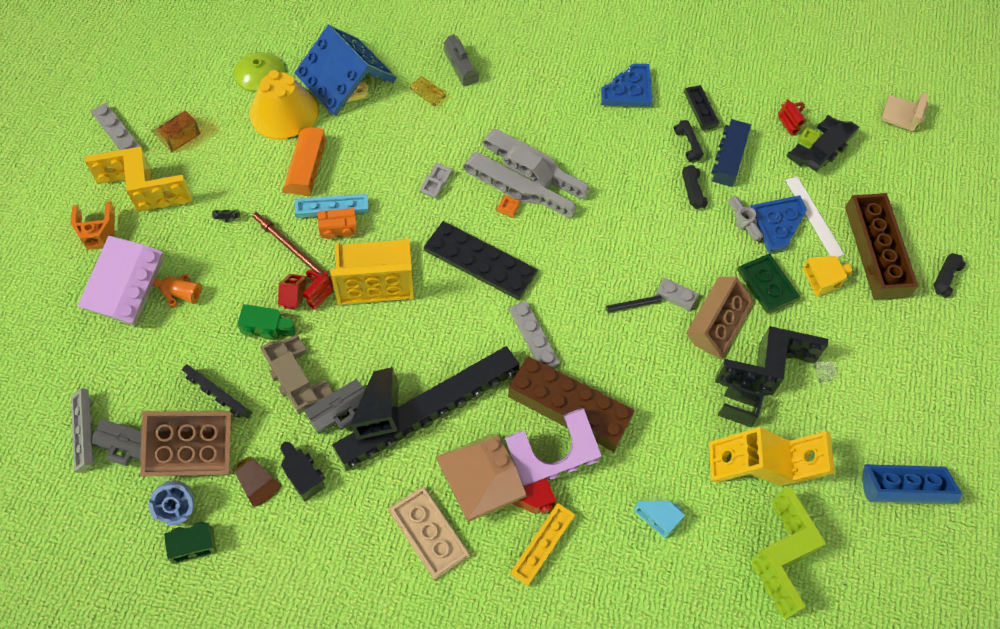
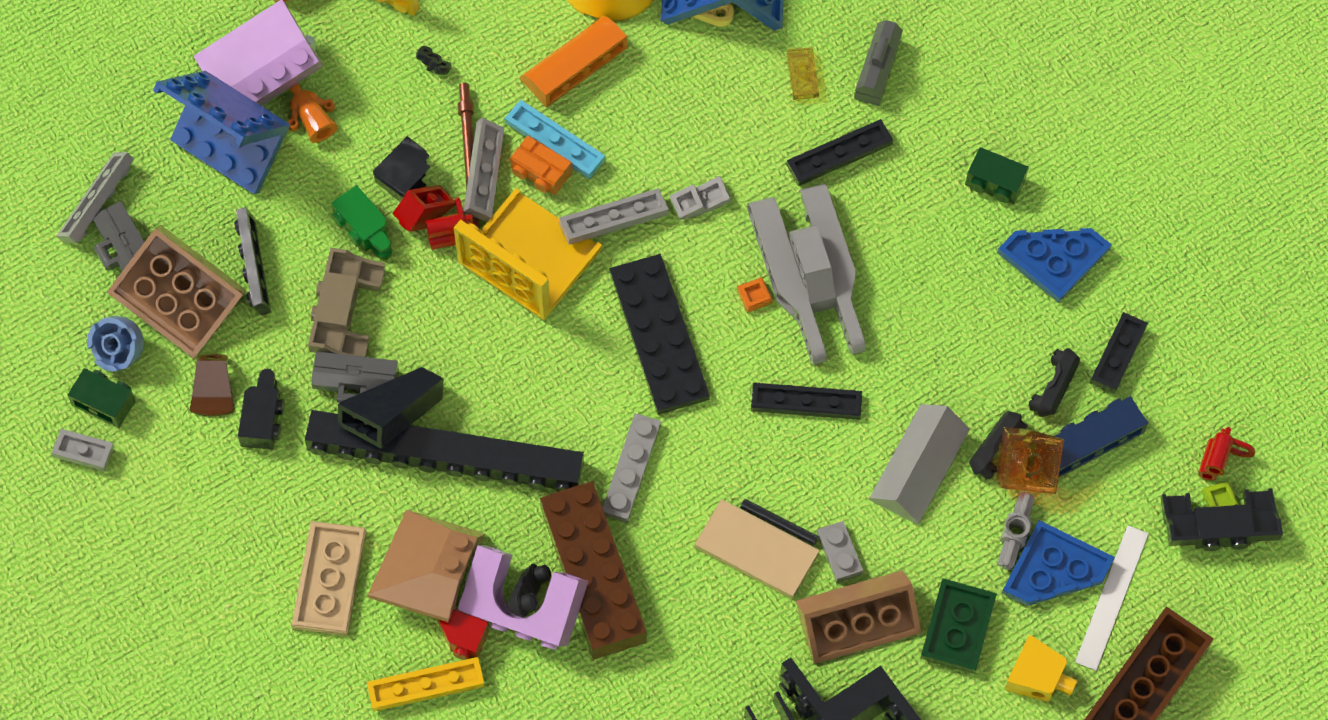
camera: 45 degrees right, 5 degrees up
none -> light grey plate [51,429,115,471]
none -> blue bracket [153,70,291,194]
none -> black piece [373,136,430,202]
none -> light grey plate [464,118,504,222]
none -> black piece [508,564,551,617]
none -> light grey plate [559,188,669,245]
none -> tan tile [694,499,819,599]
none -> black tile [751,382,862,420]
none -> black plate [786,119,893,186]
none -> light grey slope [869,404,970,525]
none -> dark green brick [965,147,1029,204]
none -> clear orange slope [996,427,1064,494]

